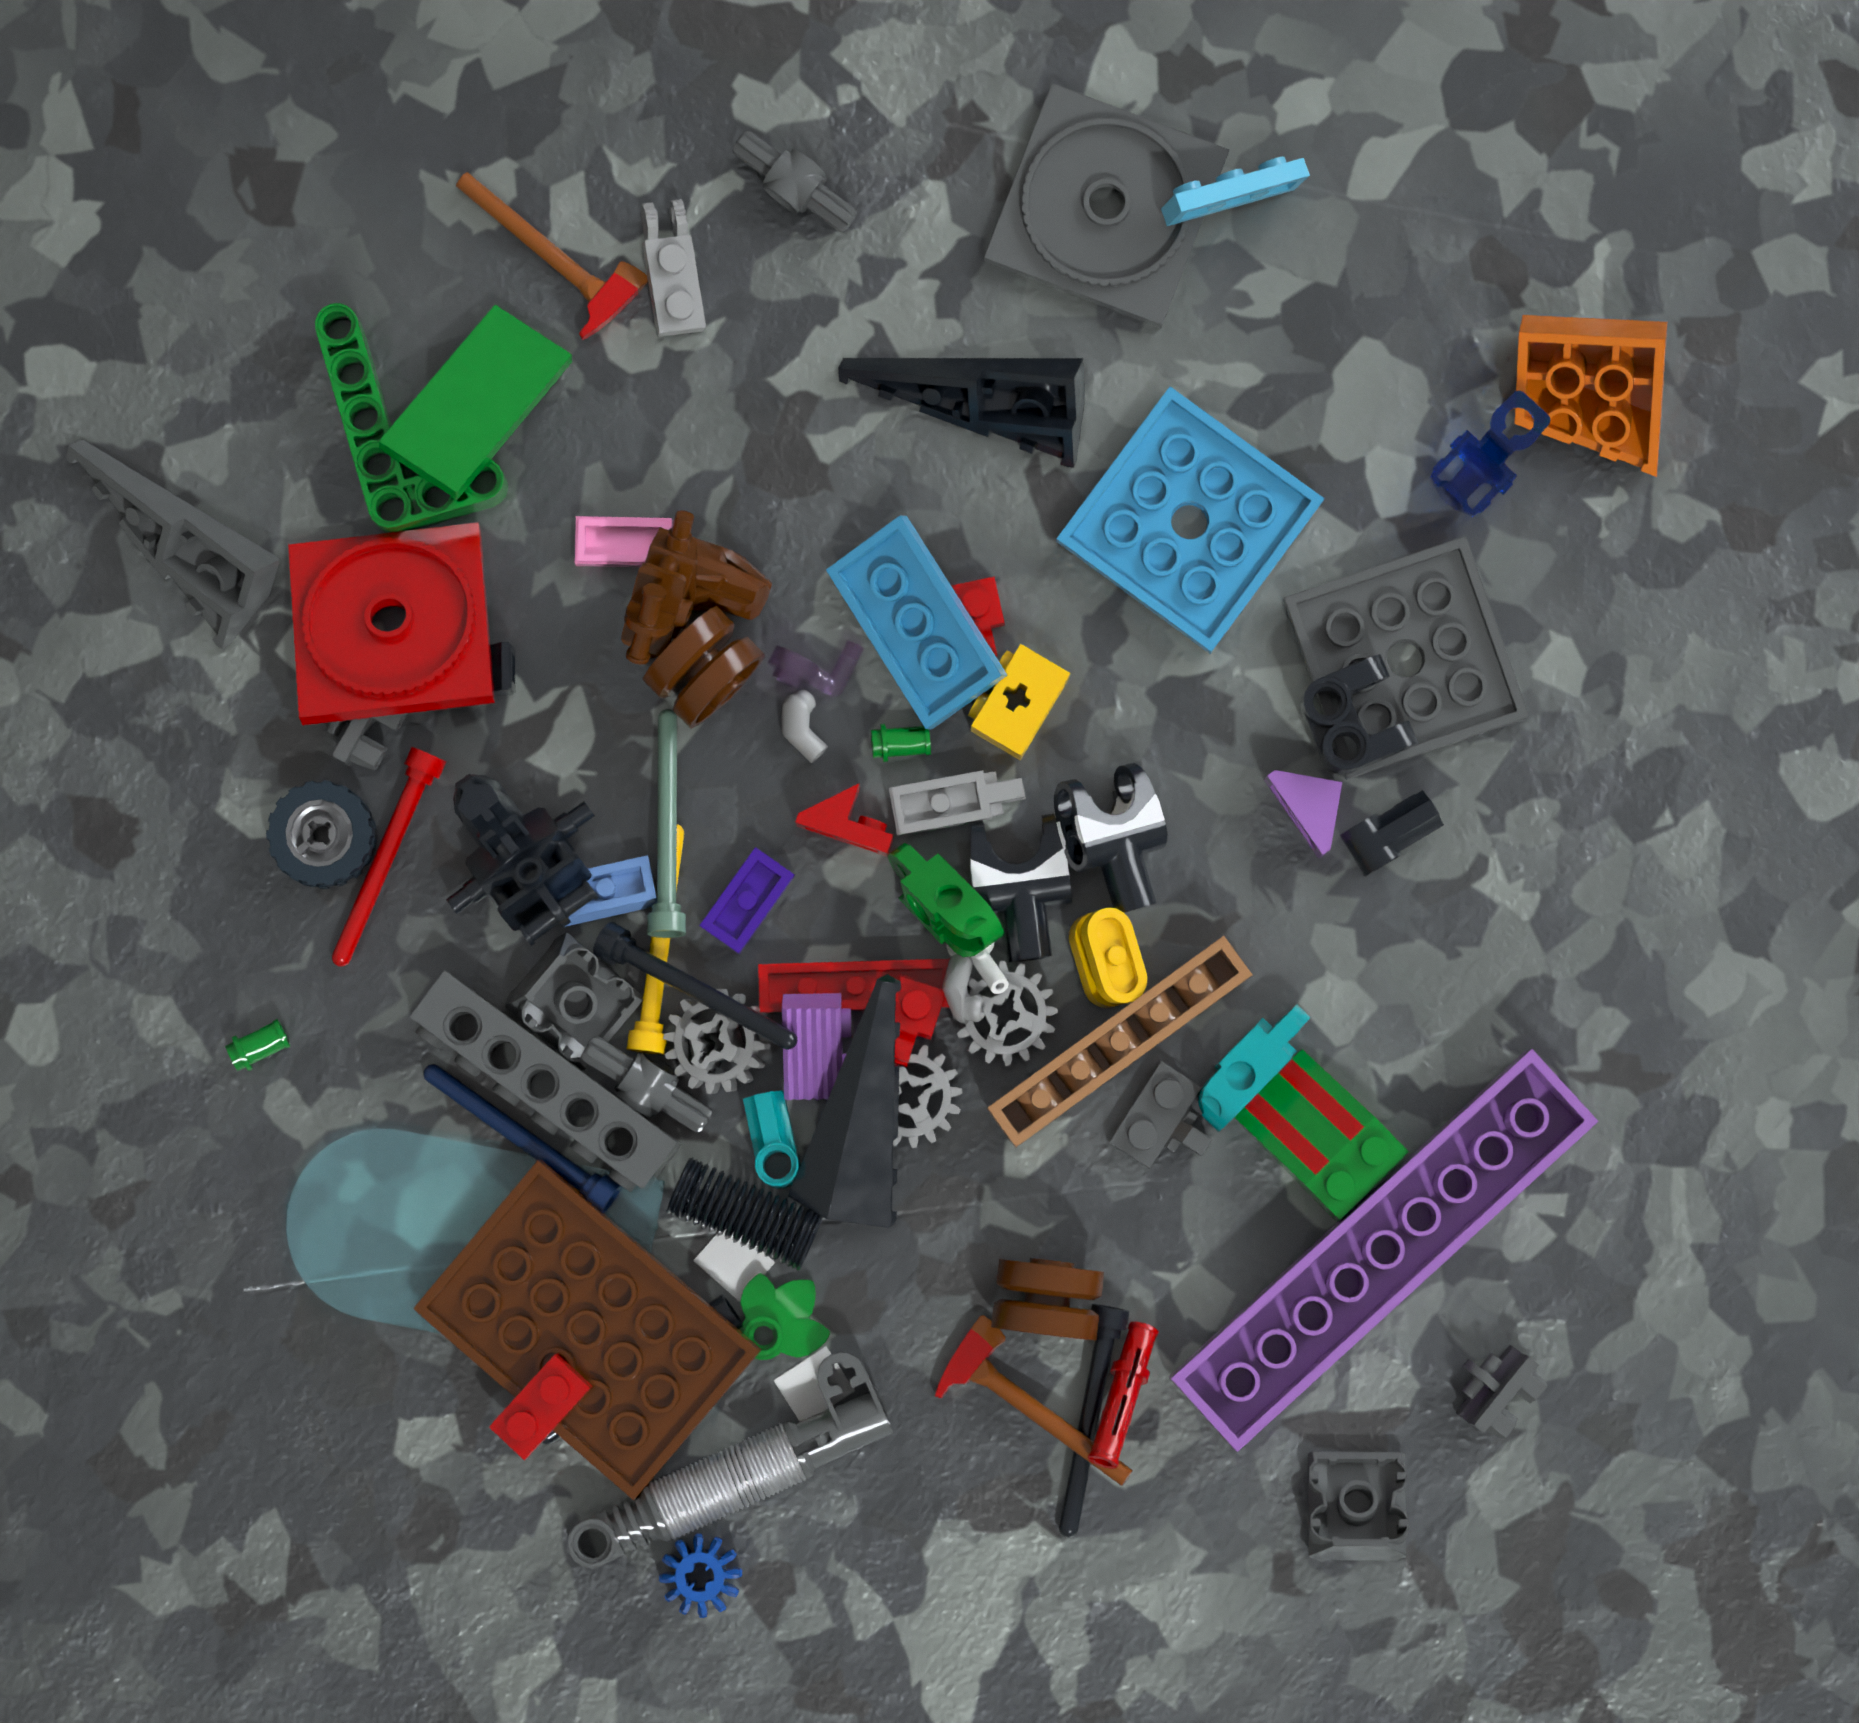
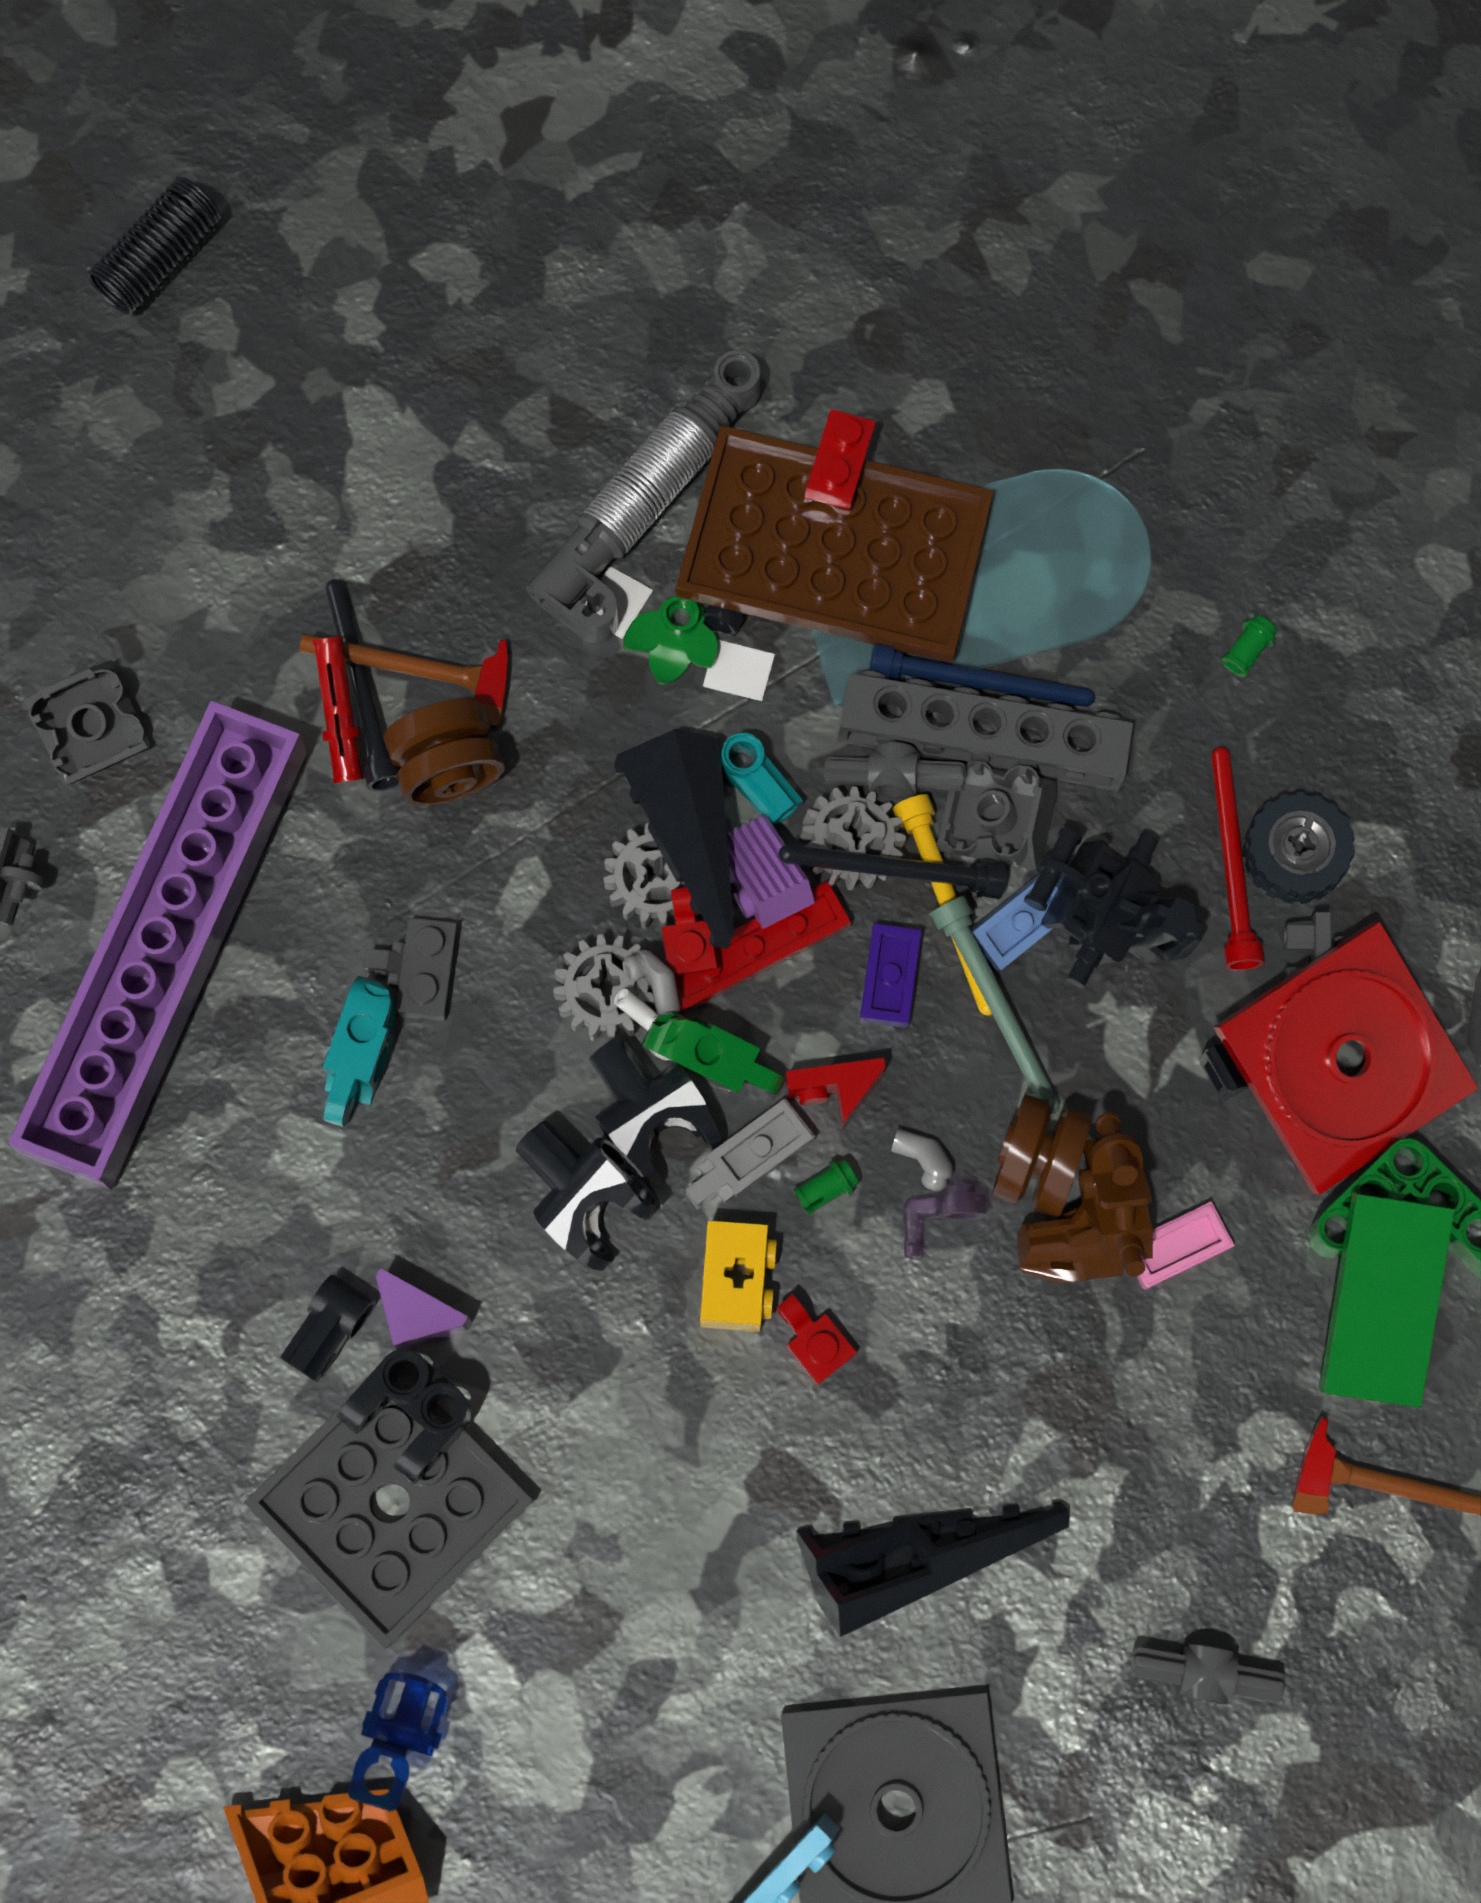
camera: 150 degrees right, 10 degrees down
light grey hinge [641,199,706,337] -> none
blue gear [659,1533,743,1618] -> none
black piece [666,1157,823,1271] -> none
dark azure plate [826,515,1008,729] -> none
medium nougat brick [987,936,1253,1148] -> none
dark azure piece [1056,387,1325,654] -> none
yellow brick [1069,908,1147,1008] -> none
green slope [1234,1049,1409,1220] -> none

